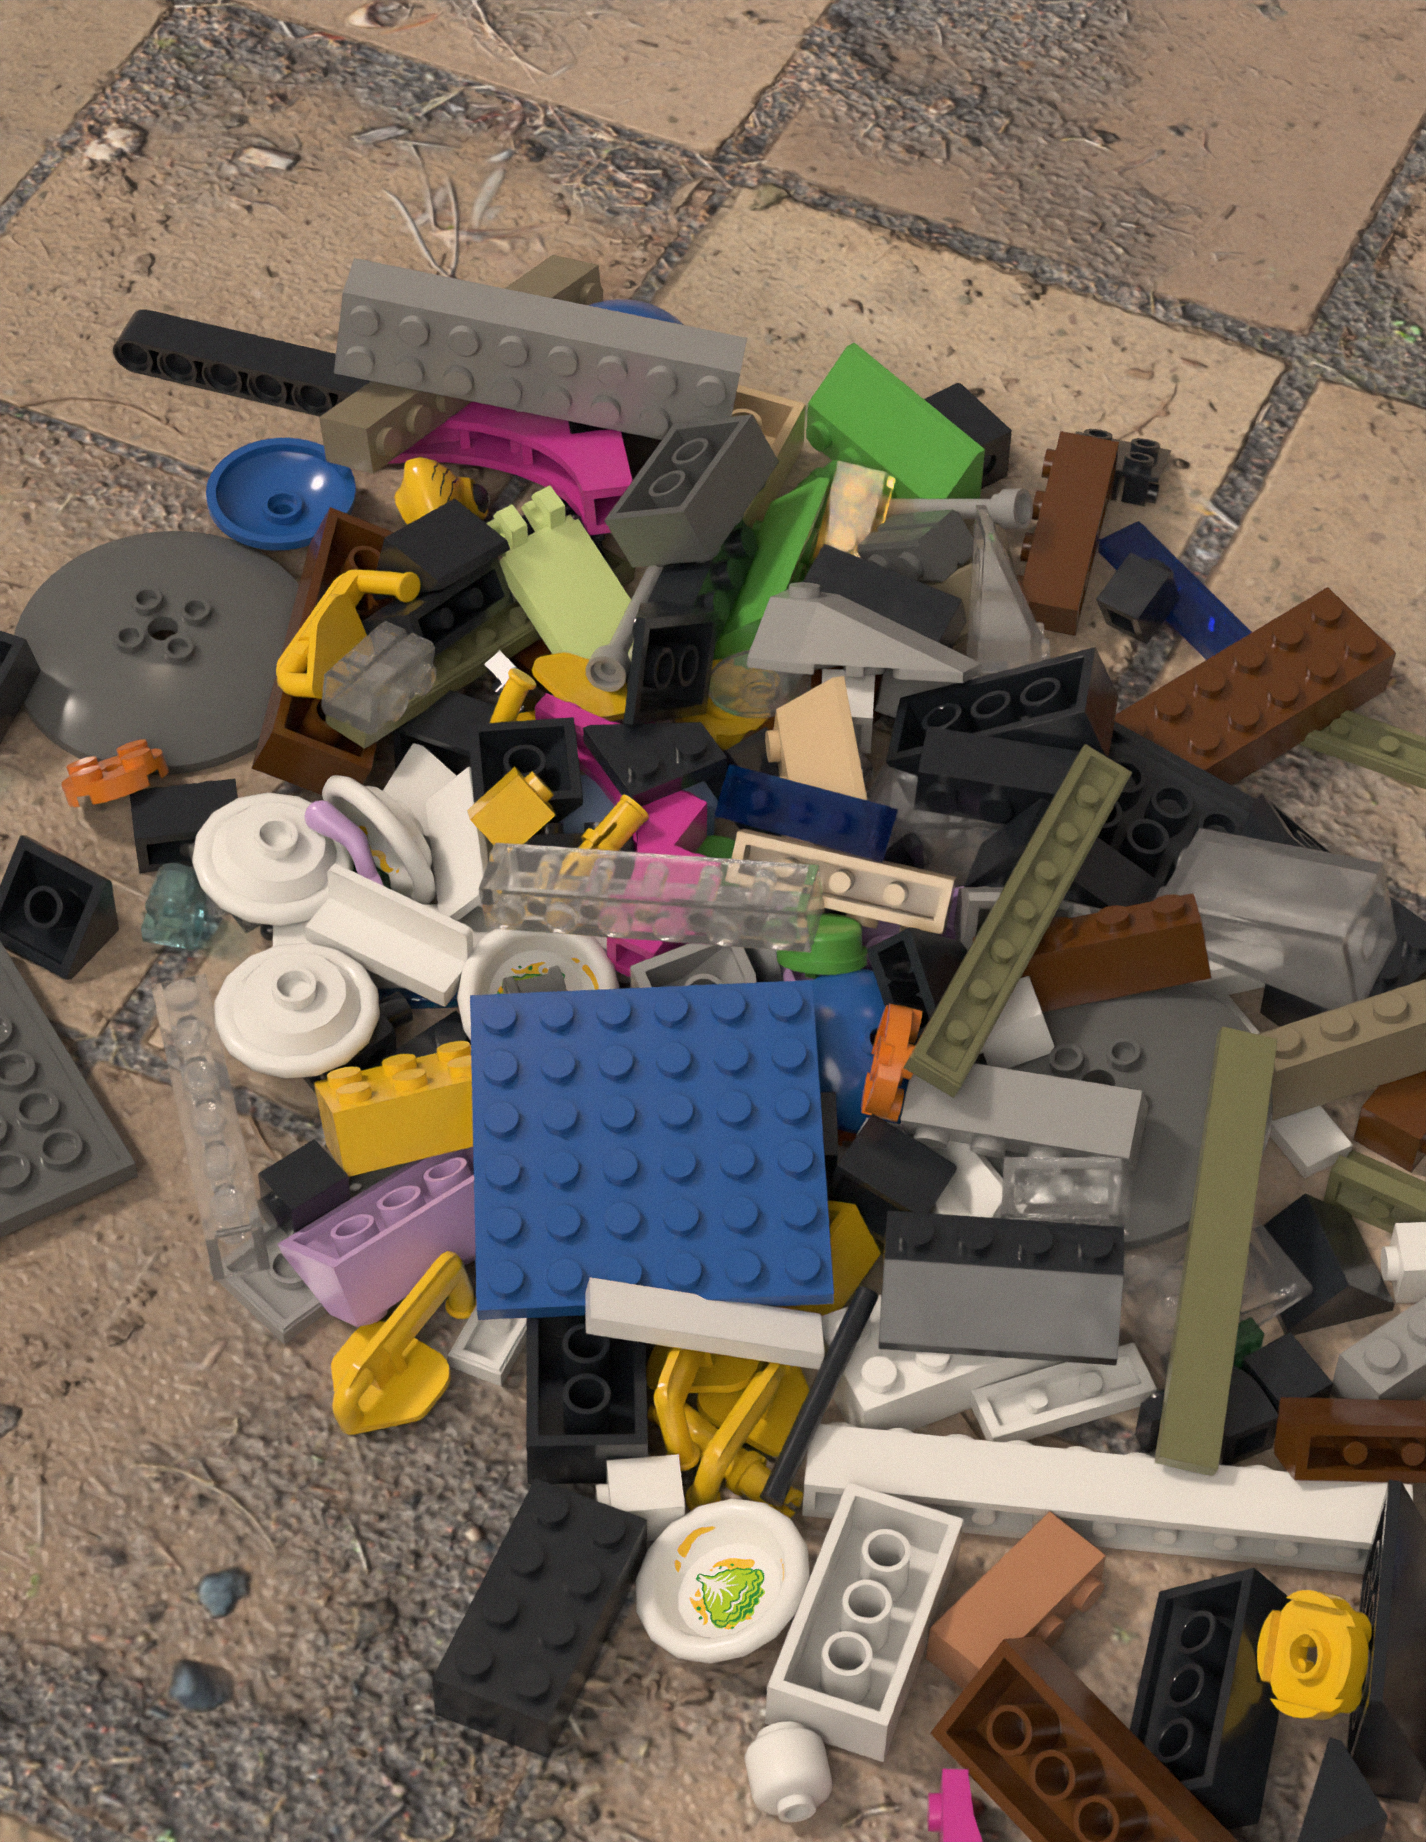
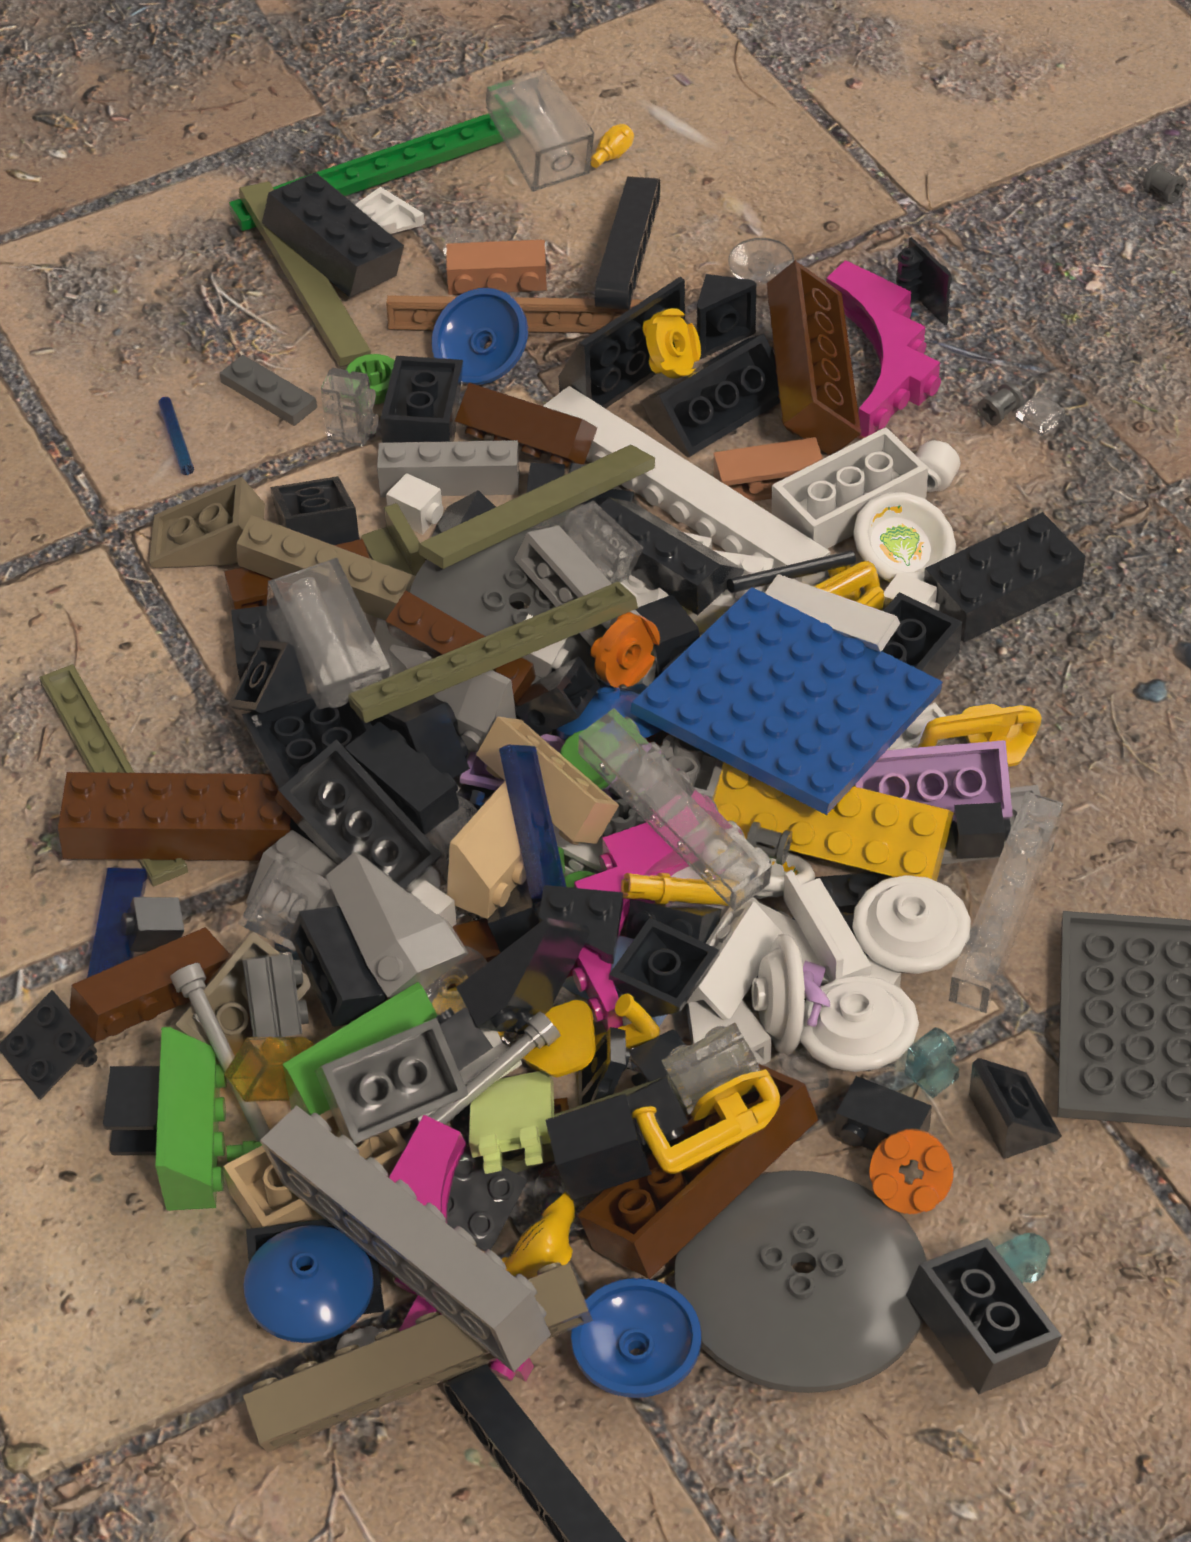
camera: 140 degrees left, 0 degrees up
yellow brick [467,767,555,859] -> none

